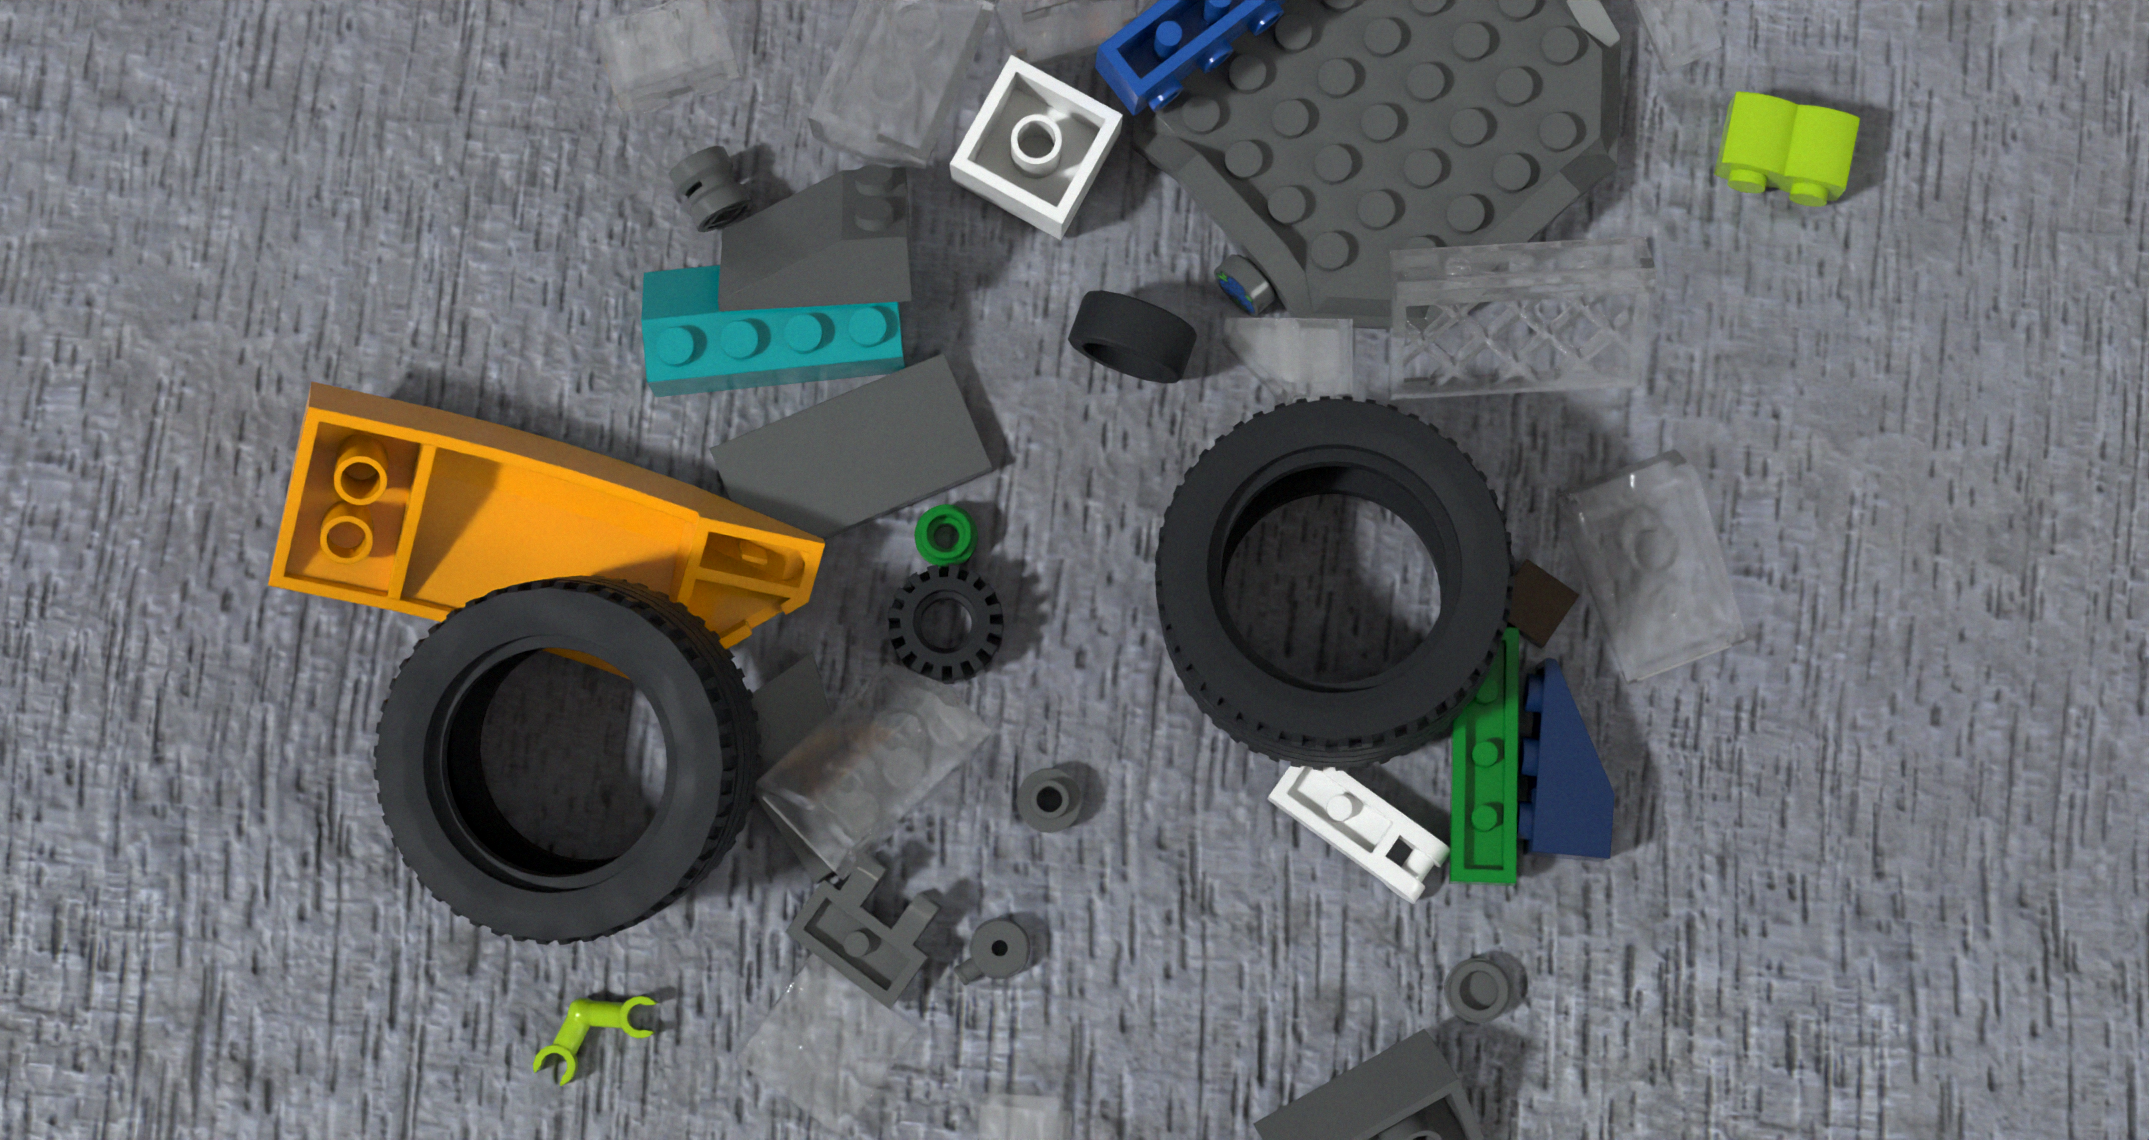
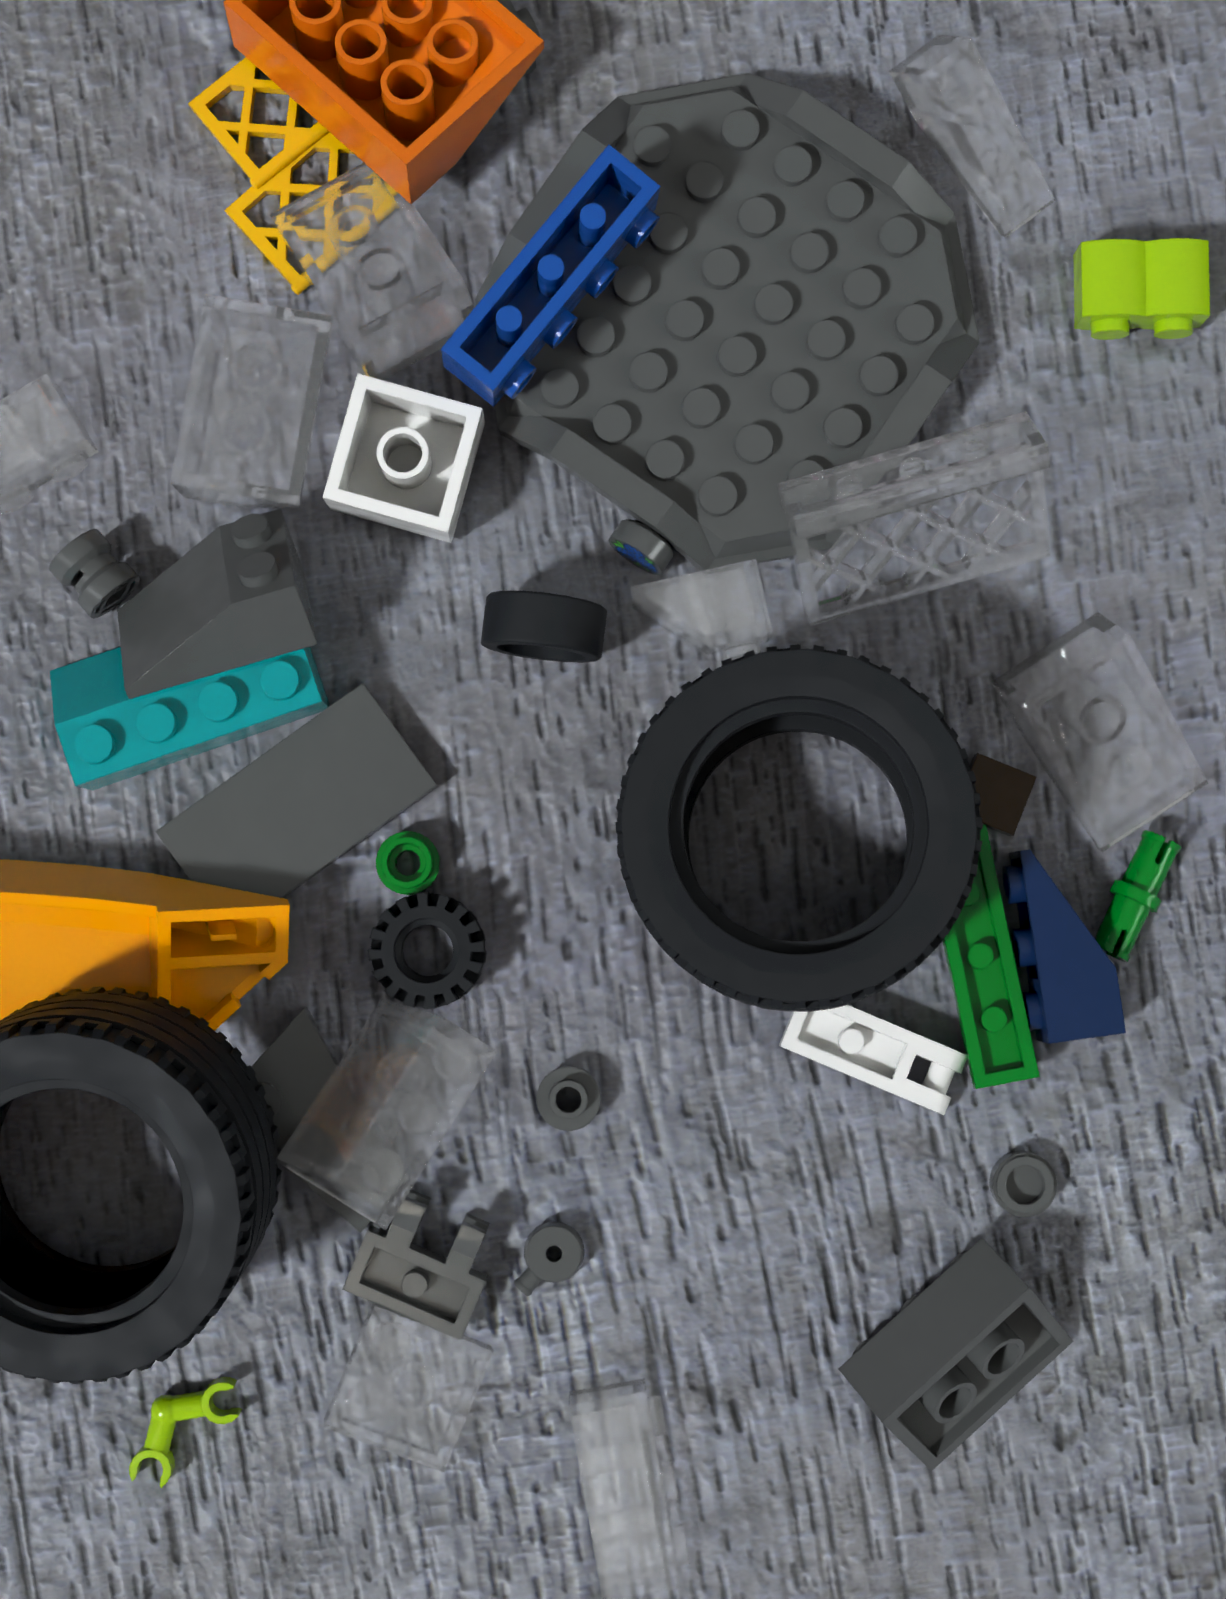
camera: 15 degrees left, 5 degrees up
none -> green pin [1095,830,1182,962]

